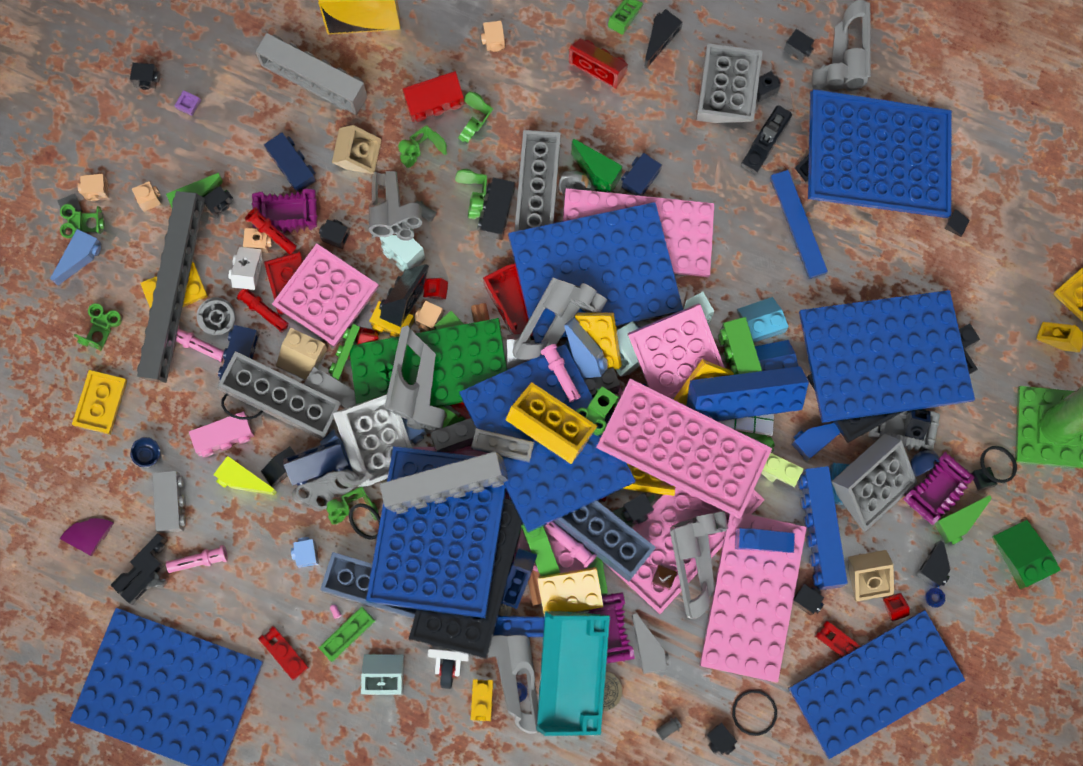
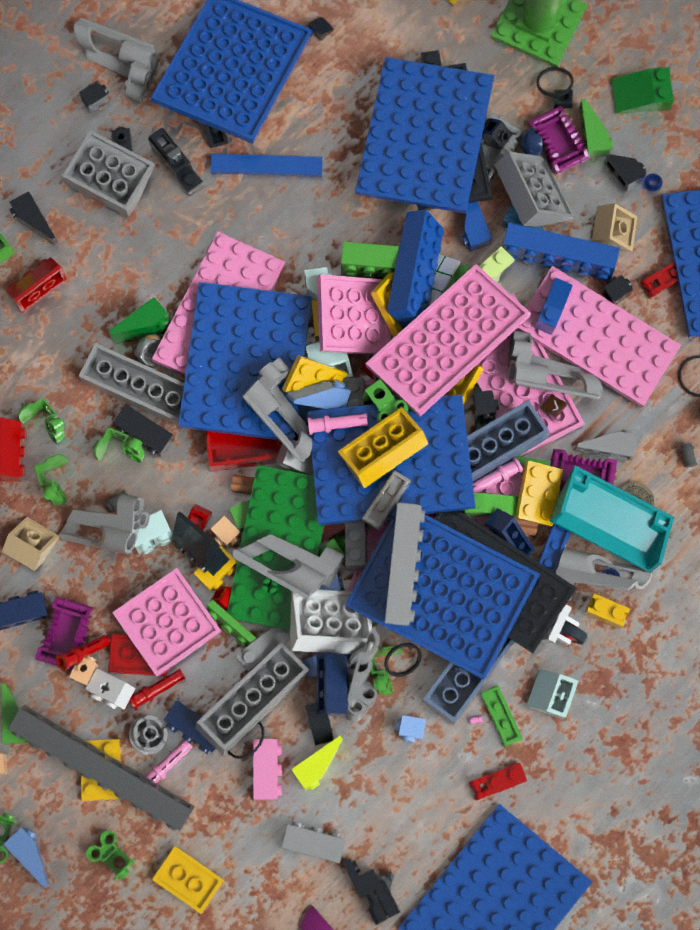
camera: 70 degrees left, 0 degrees up
dark blue hair [130,437,160,468] -> none
bright pink pin [166,545,228,573] -> none
black brick [203,186,233,219] -> none
tan slope [276,328,327,380] -> none
black brick [319,219,350,250] -> none
dark blue brick [621,153,662,196] -> none
medium azure slope [737,297,789,343] -> none
blue slope [755,340,799,371] -> none
red slope [883,593,910,622] -> none

